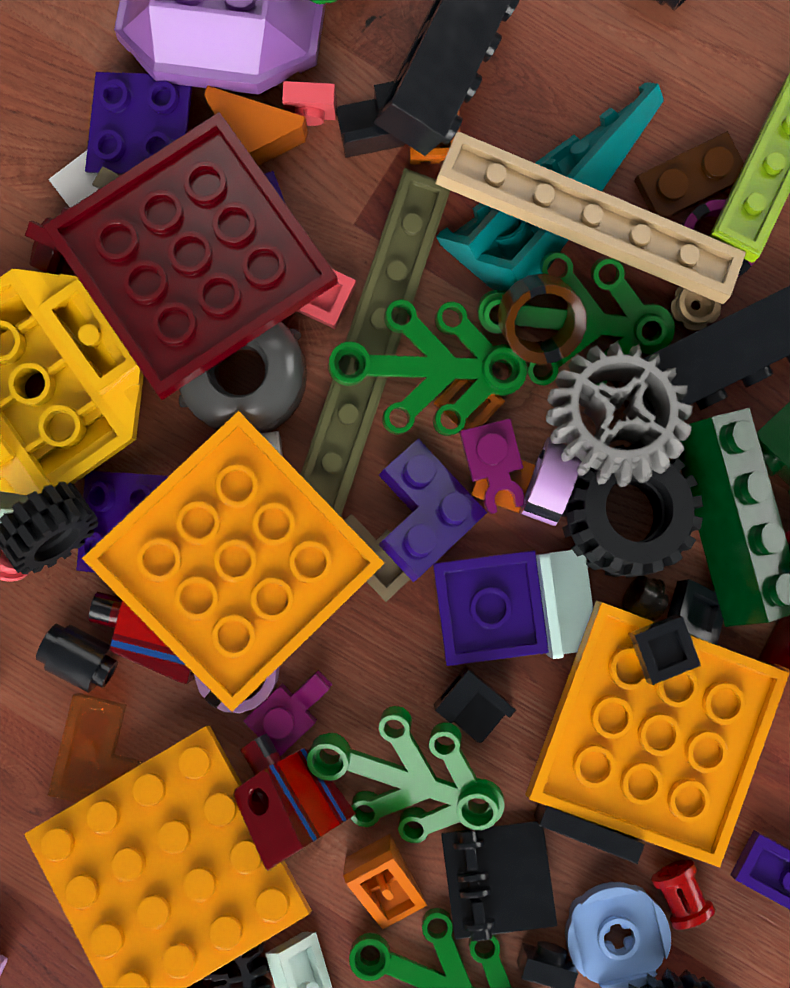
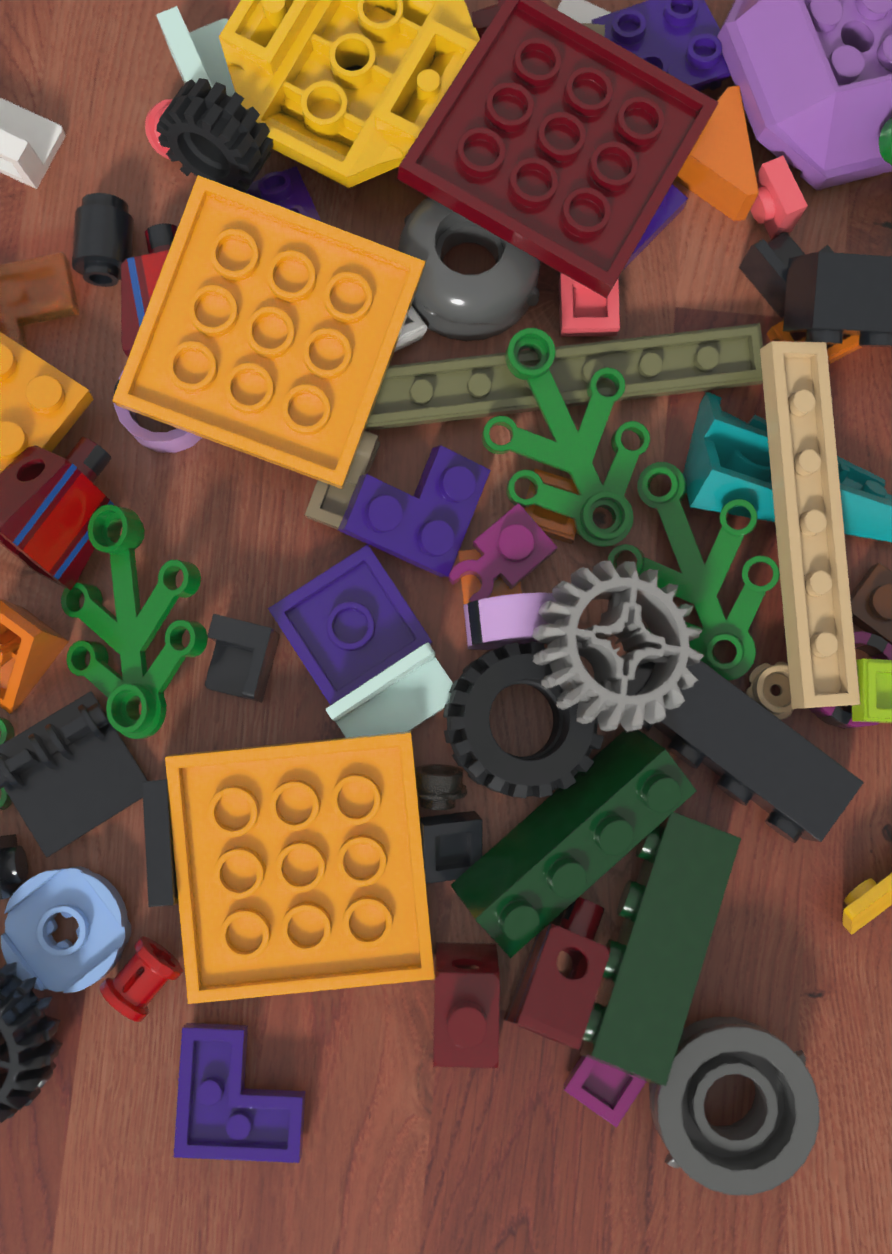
camera: 65 degrees right, 5 degrees down
magenta plate [244,670,332,756] -> none
reddish brown piece [498,273,587,365] -> none
black plate [629,614,701,685] -> none

